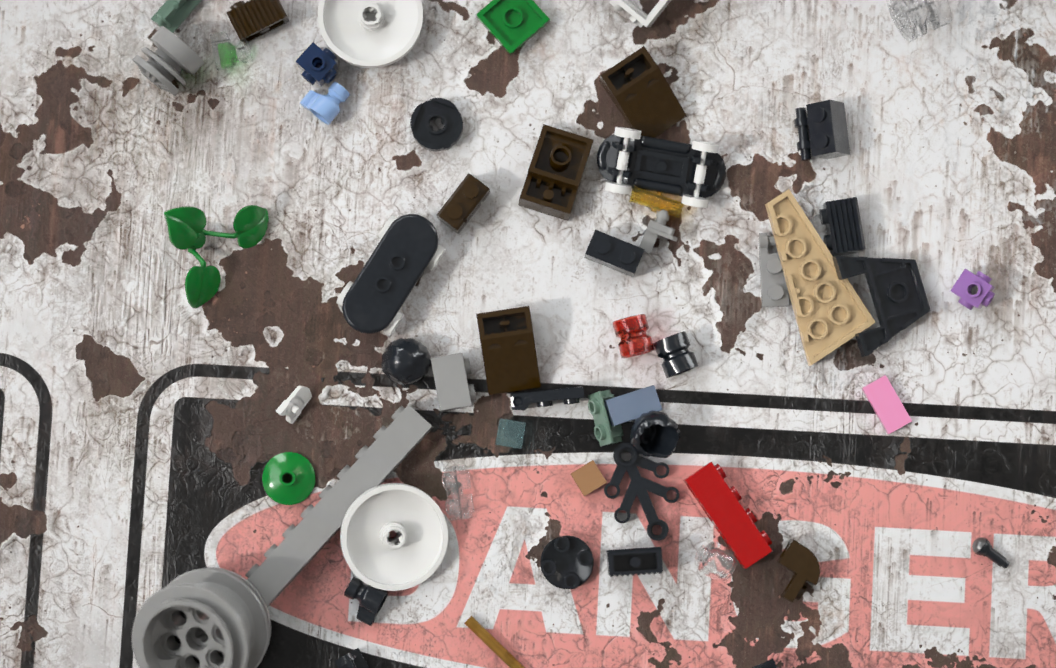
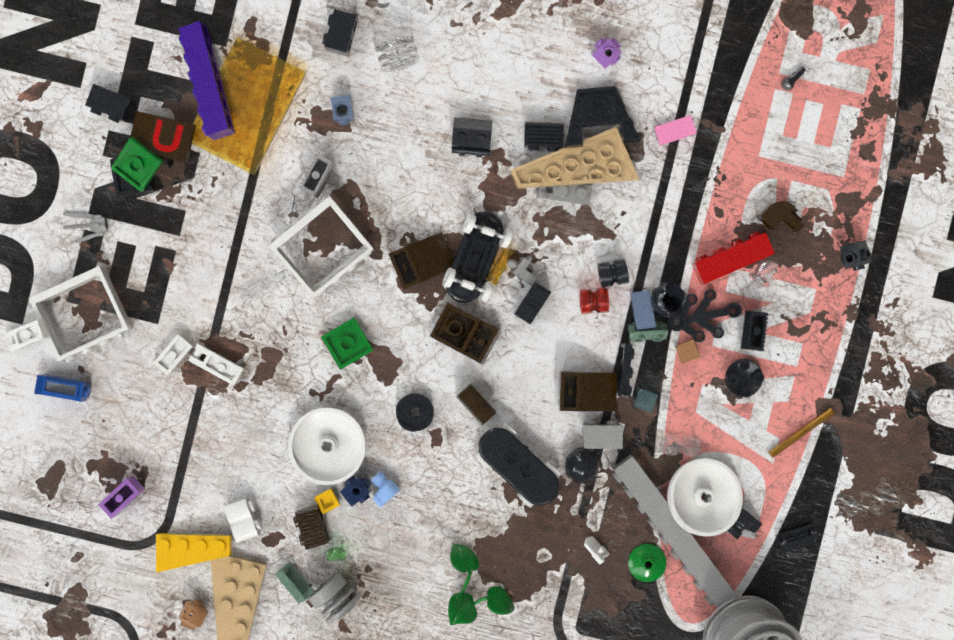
camera: 80 degrees left, 5 degrees up
none -> yellow plate [314,488,341,514]

